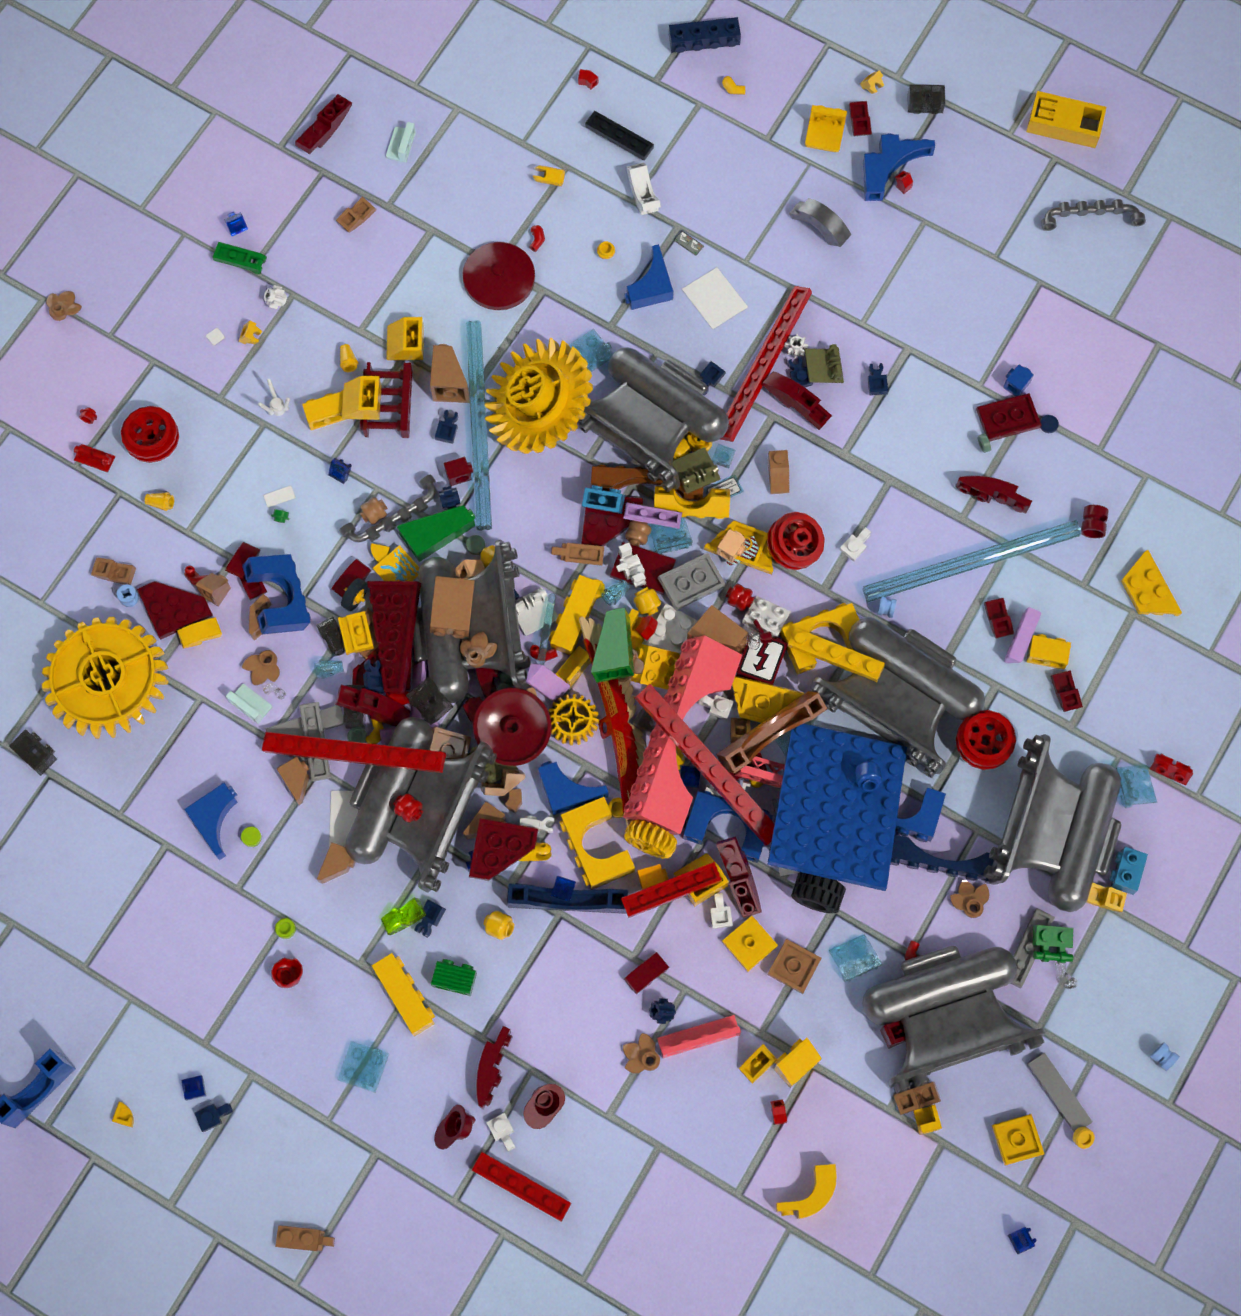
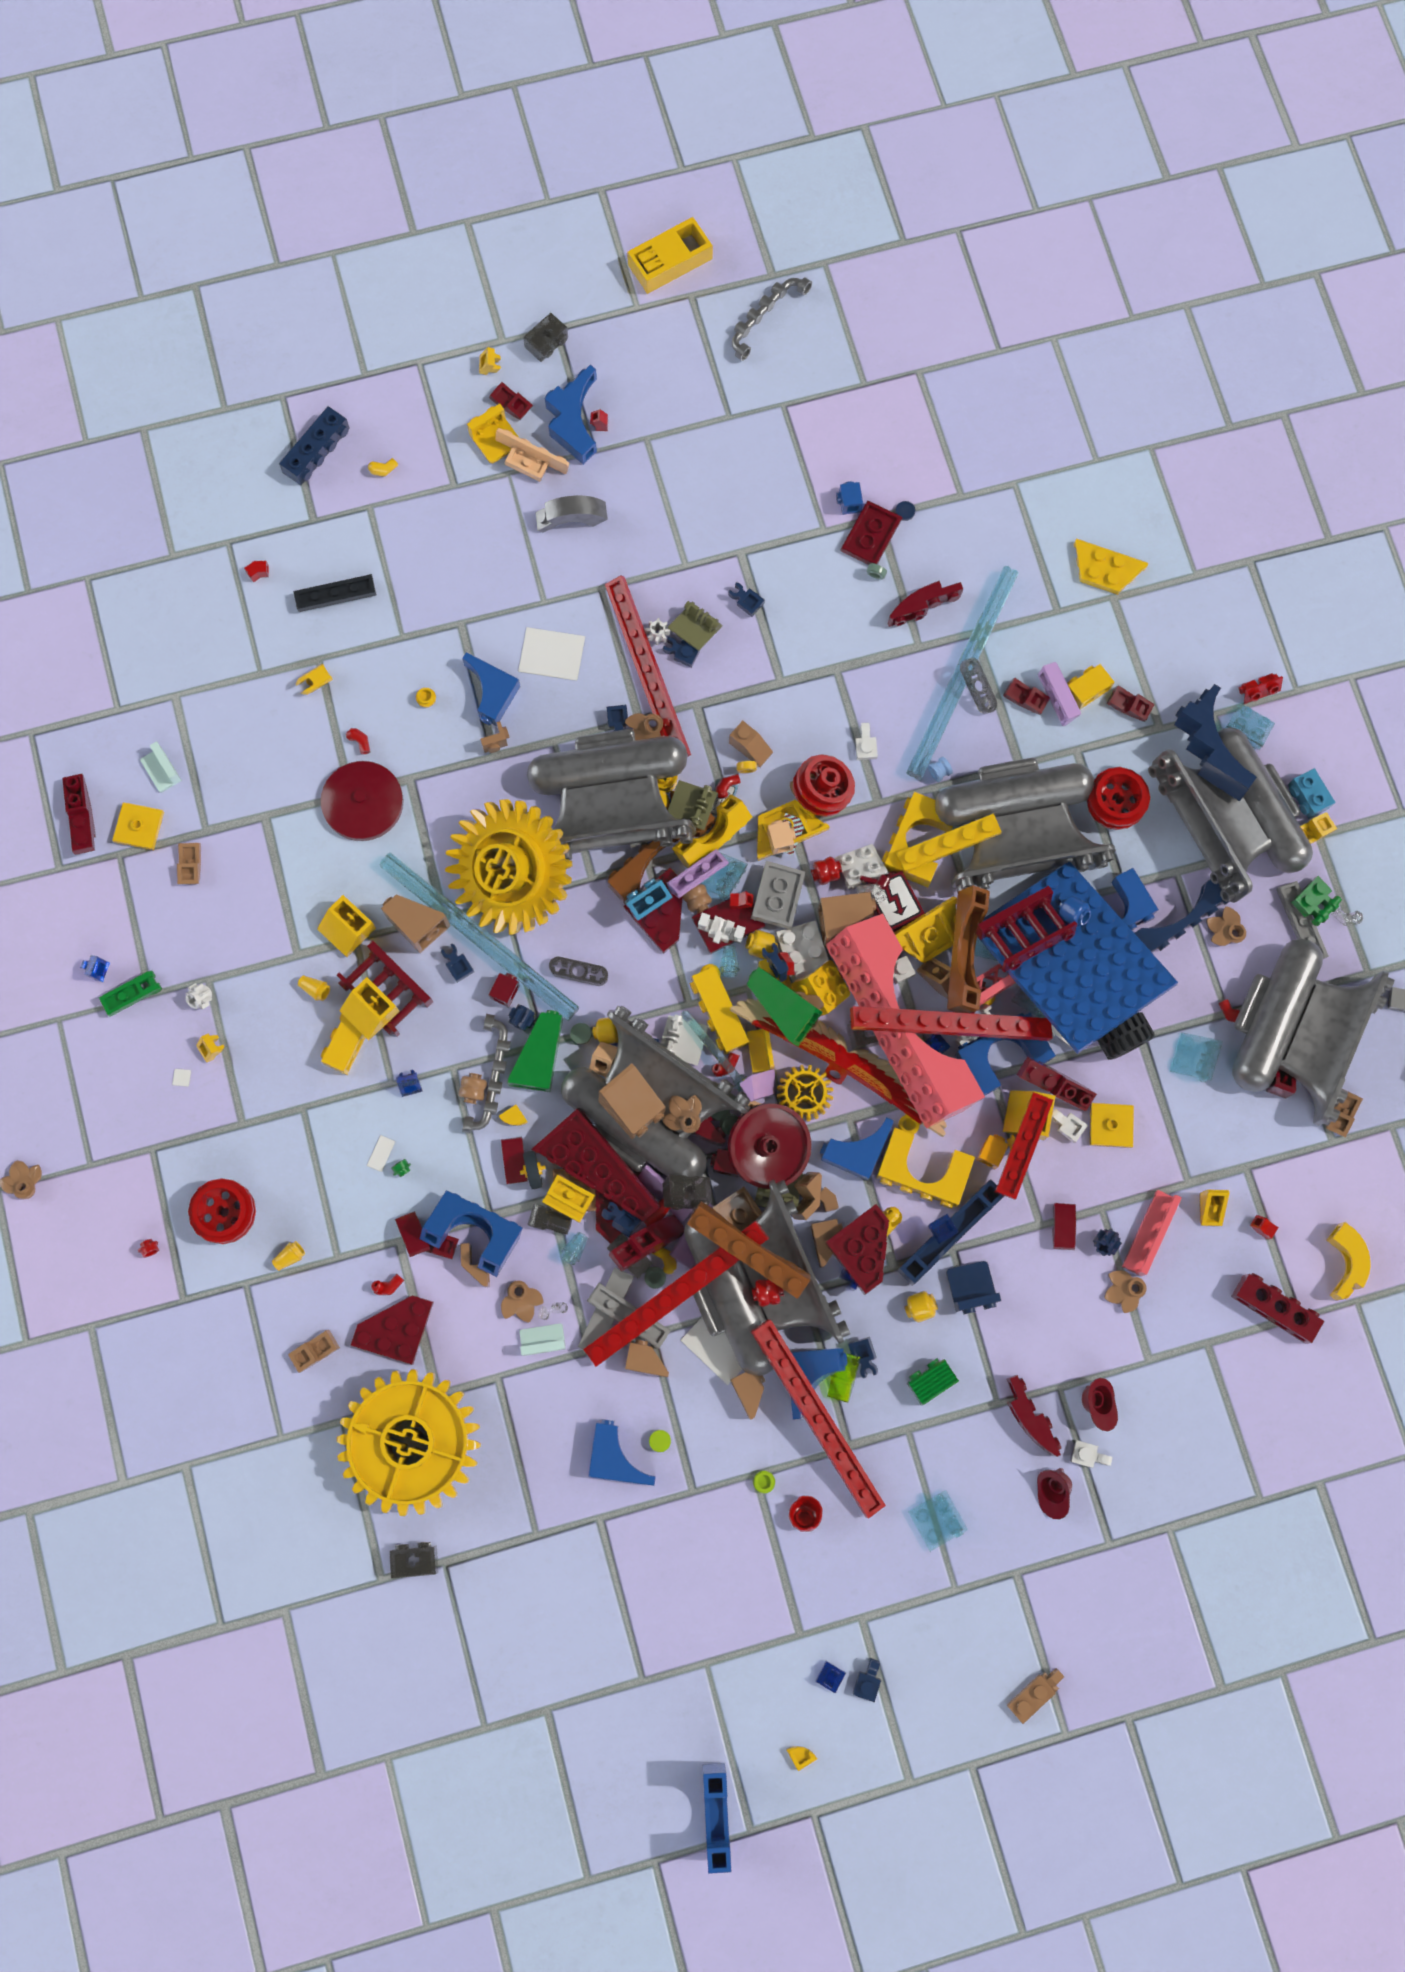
camera: 50 degrees left, 5 degrees up
red hinge [74,444,115,473] -> none
light blue wheel [117,584,139,607] -> none
yellow slope [177,617,222,649] -> none
medium nougat slope [196,573,231,607] -> none
white plant [258,379,290,416] -> none
yellow brick [371,953,435,1037] -> none
yellow sticker [373,545,419,581] -> none
red plate [472,1152,572,1222] -> none
white plate [519,816,555,833] -> none
medium nougat hinge [551,543,604,566] -> none
clear light blue hinge [569,329,613,372] -> none
yellow gear [624,820,677,859] -> none
white arch [626,162,661,215] -> none
light grey sticker [674,231,704,256] -> none
clear light blue plate [712,444,736,469] -> none
dark red slope [761,371,832,430] -> none
medium nougat plate [767,939,822,994] -> none
yellow slope [774,1038,822,1088] -> none
yellow panel [913,1104,942,1135] -> none
dark red wheel [1081,505,1109,539] -> none
none -> yellow plate [112,802,164,850]
none -> medium nougat bracket [480,721,510,753]
none -> light nougat bracket [495,428,569,482]
none -> clear smoke beam [549,956,608,986]
none -> medium nougat plate [625,713,663,741]
none -> dark orange arch [687,1201,811,1299]
none -> red arm [715,774,741,799]
none -> red piece [730,892,754,909]
none -> yellow tile [736,761,757,773]
none -> red plate [751,1319,886,1519]
none -> dark blue plate [762,943,789,982]
none -> blue arch [791,1348,847,1420]
none -> dark blue bracket [946,1261,1001,1315]
none -> clear smoke beam [960,658,997,714]
none -> dark red fence [976,886,1077,973]
none -> dark blue arch [1174,684,1257,801]
none -> dark red brick [1231,1273,1325,1344]

